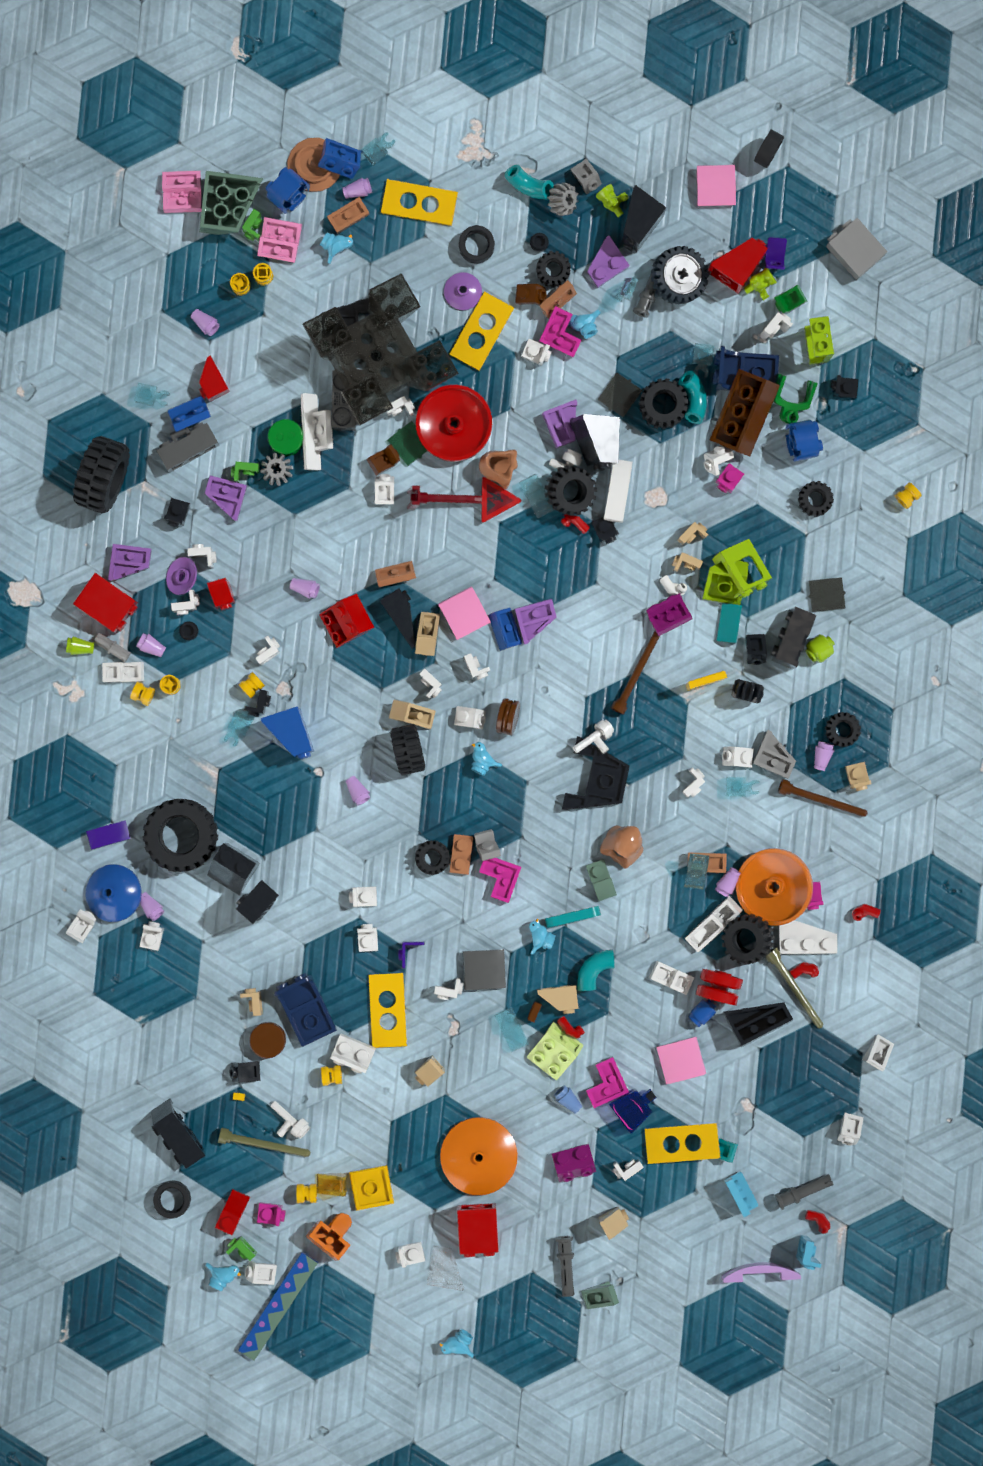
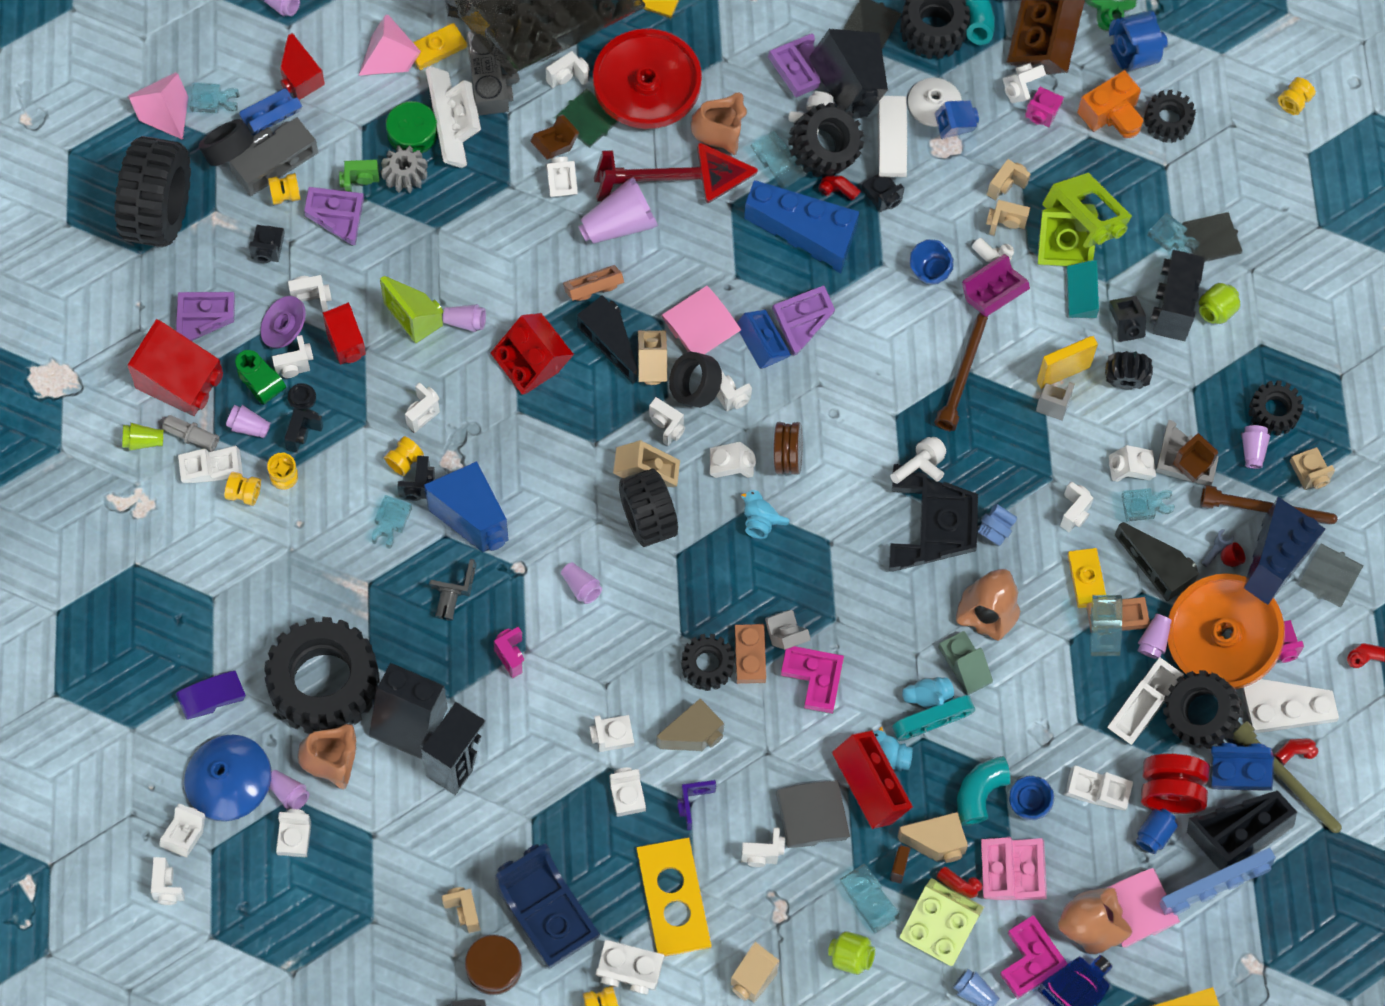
camera: 10 degrees left, 20 degrees down
none -> bright pink slope [128,72,188,140]
none -> white bracket [151,857,185,905]
none -> black tyre [198,119,254,166]
none -> green piece [235,350,286,405]
none -> yellow wheel [268,173,301,205]
none -> black bracket [284,409,323,453]
none -> nougat piece [298,724,356,790]
none -> bright pink slope [358,15,421,76]
none -> lime slope [380,276,443,344]
none -> yellow plate [413,22,467,70]
none -> dark grey bracket [429,559,477,621]
none -> dark pink bracket [494,627,524,679]
none -> lavender cone [578,177,658,244]
none -> dark tan slope [656,698,724,751]
none -> black tyre [669,351,722,408]
none -> blue wedge [744,180,859,273]
none -> lime head [828,931,875,975]
none -> red brick [832,731,913,829]
none -> medium azure animal [902,677,954,708]
none -> white dish [908,78,962,127]
none -> blue hair [910,239,954,285]
none -> blue slope [935,100,979,139]
none -> medium blue piece [977,504,1017,546]
none -> bright pink slope [981,837,1047,900]
none -> blue hair [1009,776,1055,821]
none -> light grey panel [1036,382,1075,421]
none -> nougat piece [1058,887,1132,954]
none -> yellow plate [1067,548,1107,608]
none -> orange brick [1077,70,1143,138]
none -> pearl dark grey slope [1115,522,1199,602]
none -> clear light blue plate [1148,212,1199,253]
none -> medium blue wing [1159,847,1276,915]
none -> reddish brown panel [1173,433,1218,483]
none -> sand blue hand [1201,529,1234,567]
none -> blue bracket [1211,743,1274,791]
none -> red hinge [1221,542,1246,567]
none -> dark blue wedge [1244,497,1326,605]
none -> clear smoke piece [1299,543,1364,608]

